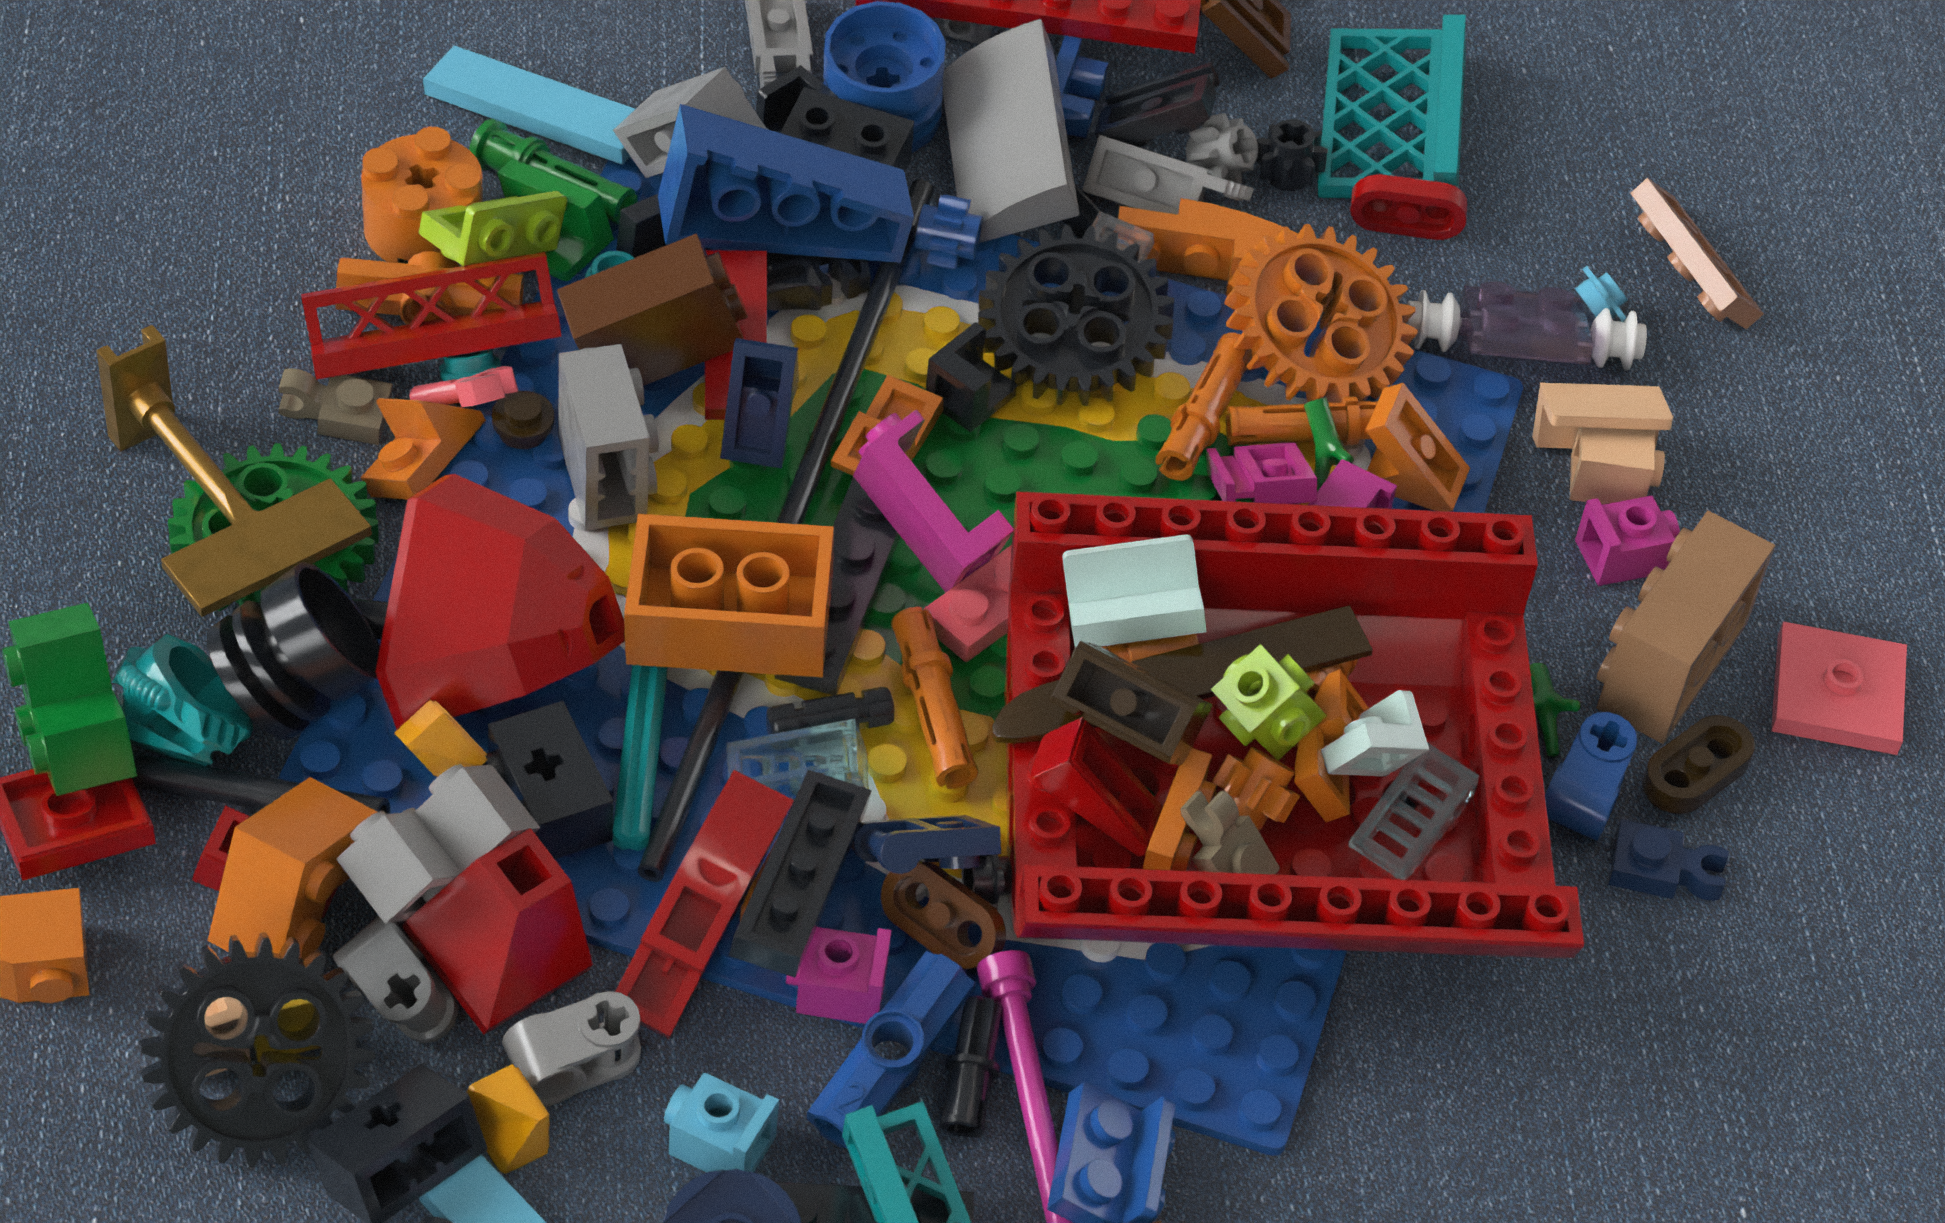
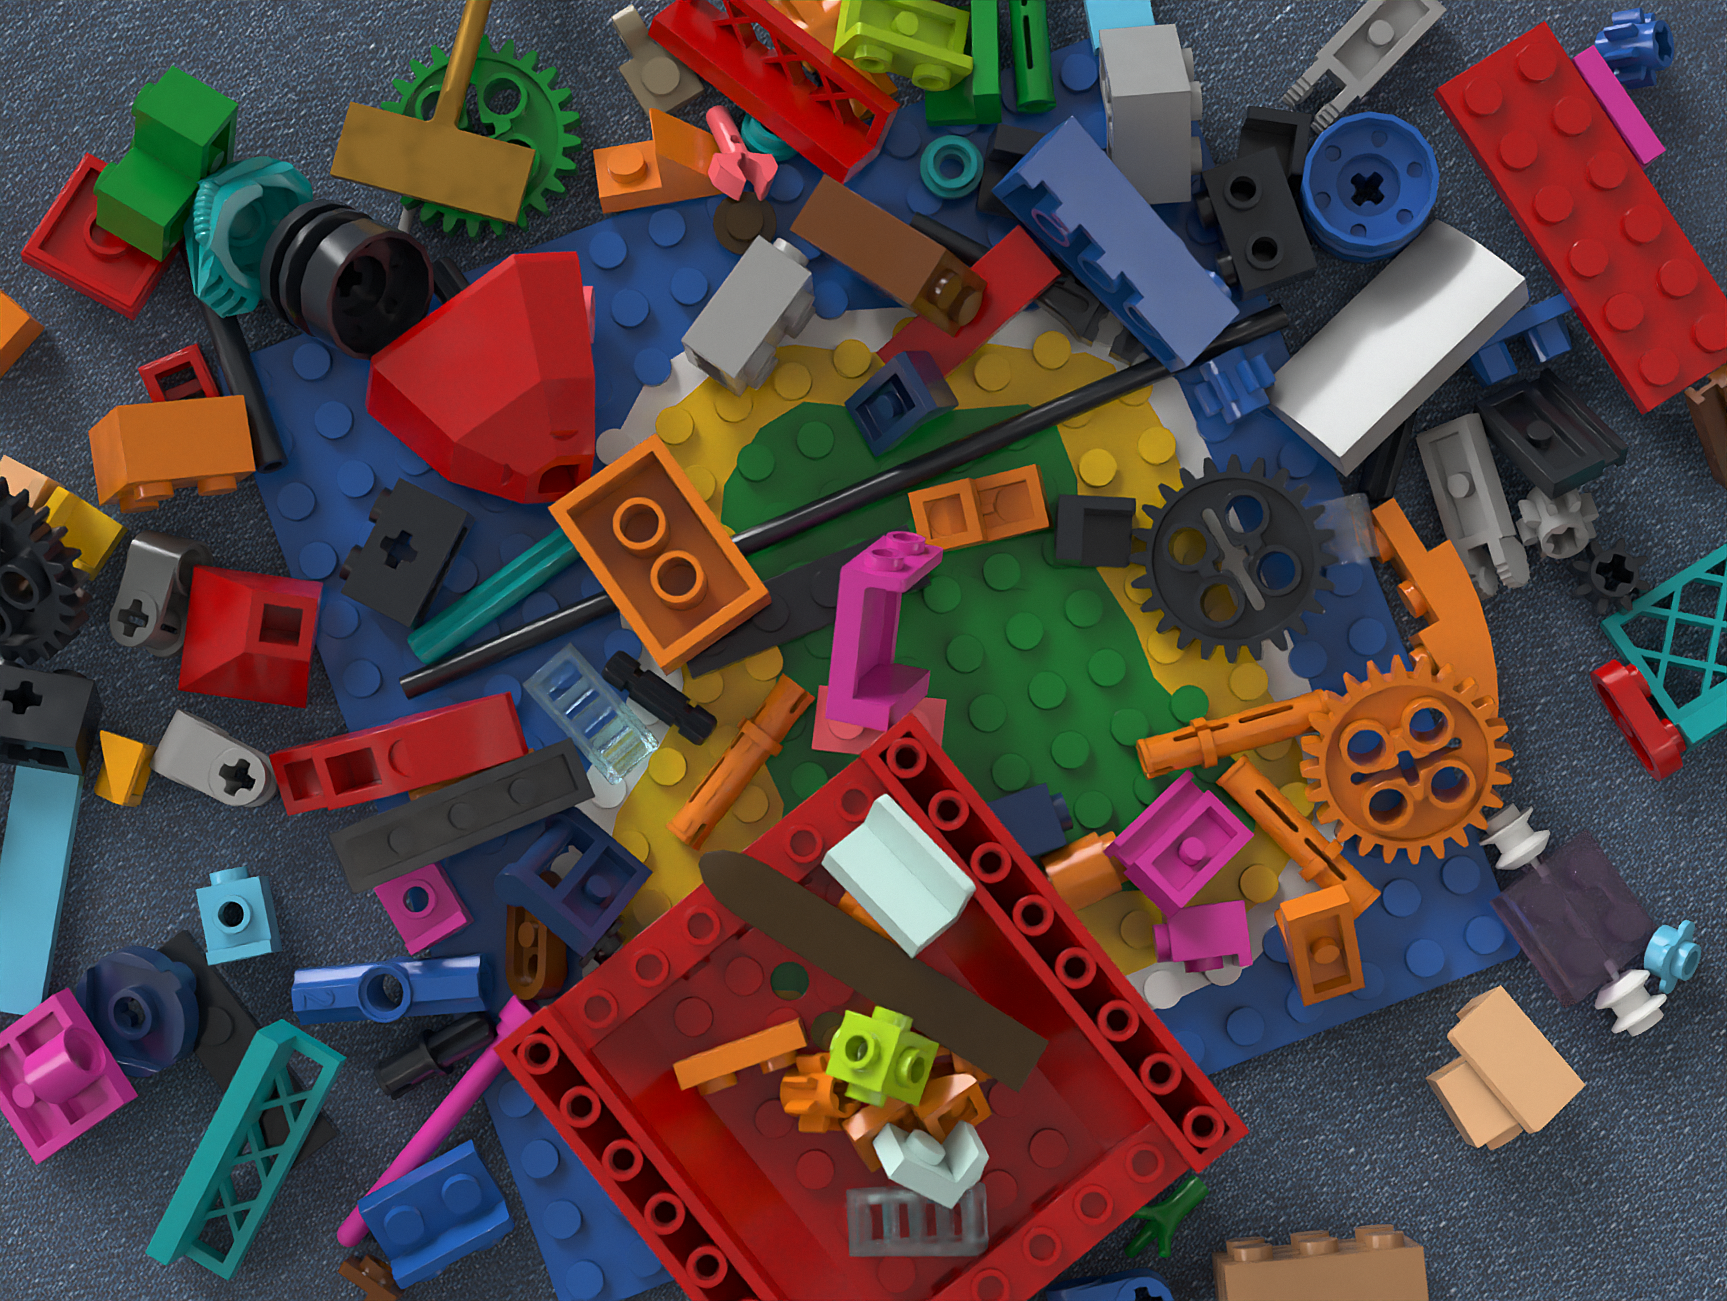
camera: 60 degrees right, 35 degrees up
light grey brick [336,764,540,924] -> none
light orange slope [394,700,488,777] -> none
red slope [1030,717,1163,857] -> none
dark brown brick [1050,641,1213,765] -> none
dark tan plate [1180,791,1280,874] -> none
green bar [1304,398,1354,492] -> none
dark pink brick [1575,496,1680,586] -> none

